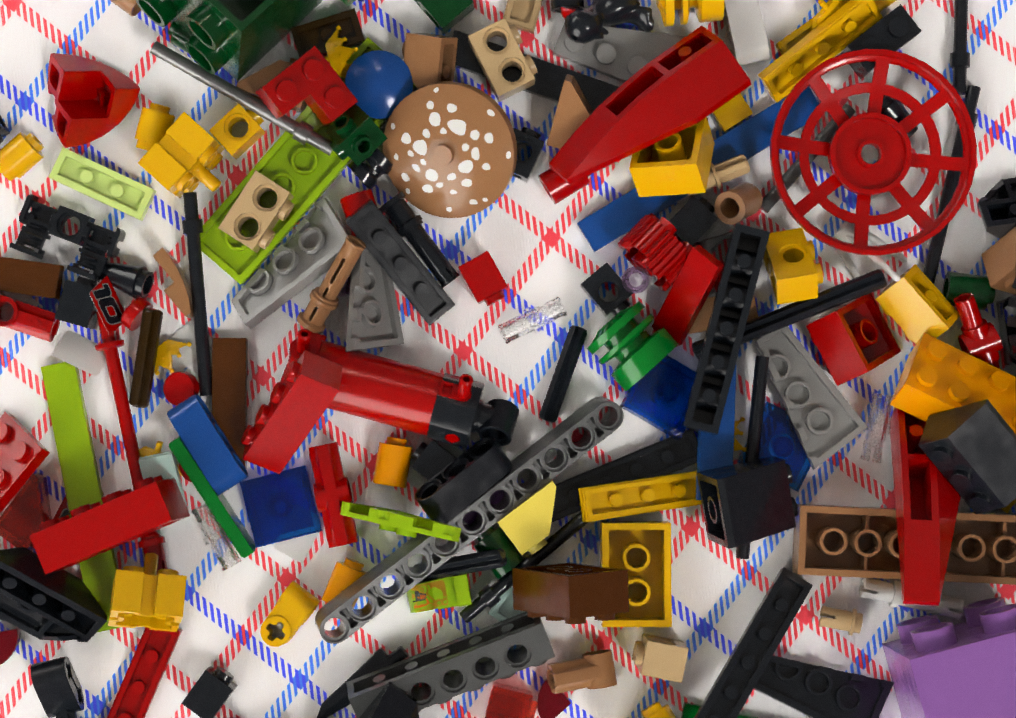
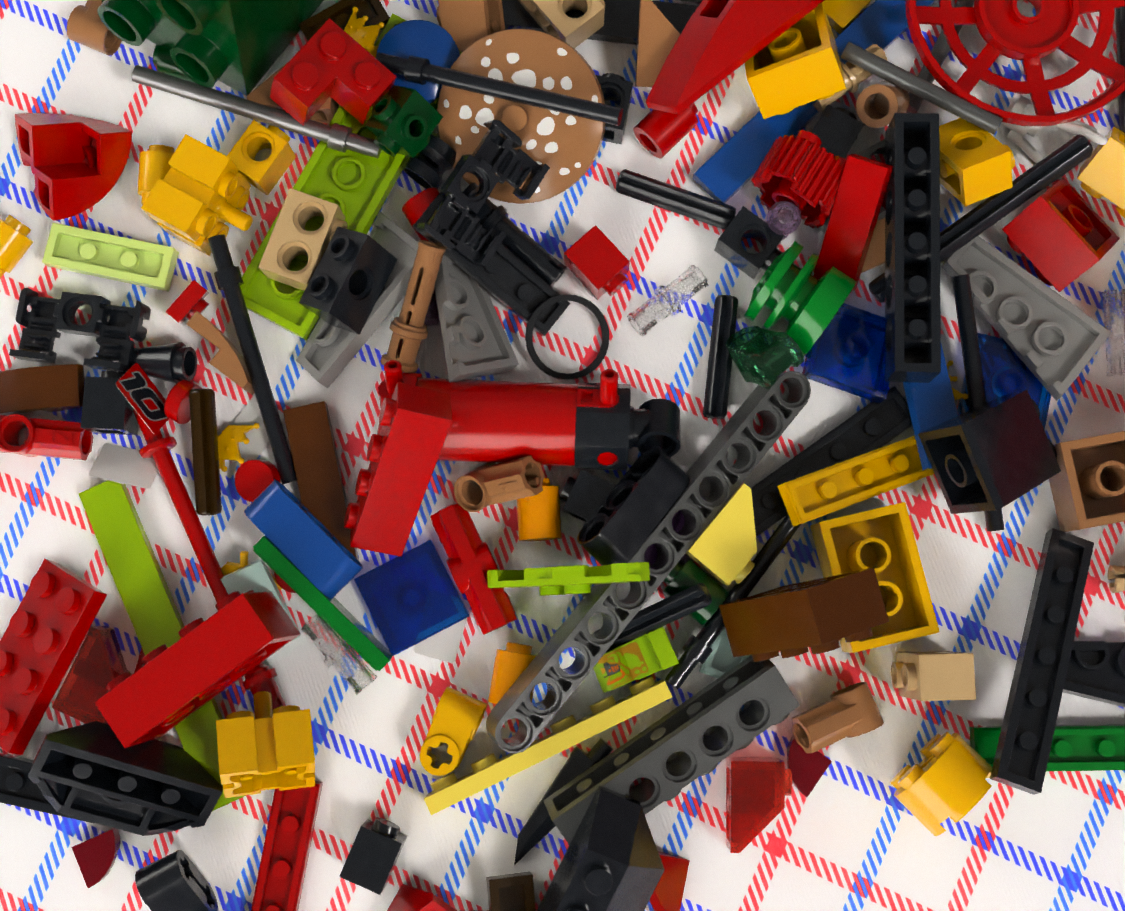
camera: 10 degrees left, 5 degrees down
none -> red plate [165,280,209,324]
none -> black brick [299,227,398,335]
none -> black bar [376,52,623,126]
none -> black piece [417,120,550,267]
none -> light yellow plate [424,676,673,815]
none -> medium nougat piece [453,455,545,512]
none -> black piece [525,294,609,380]
none -> black axle [616,169,736,230]
none -> clear green piece [725,326,804,389]
none -> dark grey bar [841,42,1003,134]

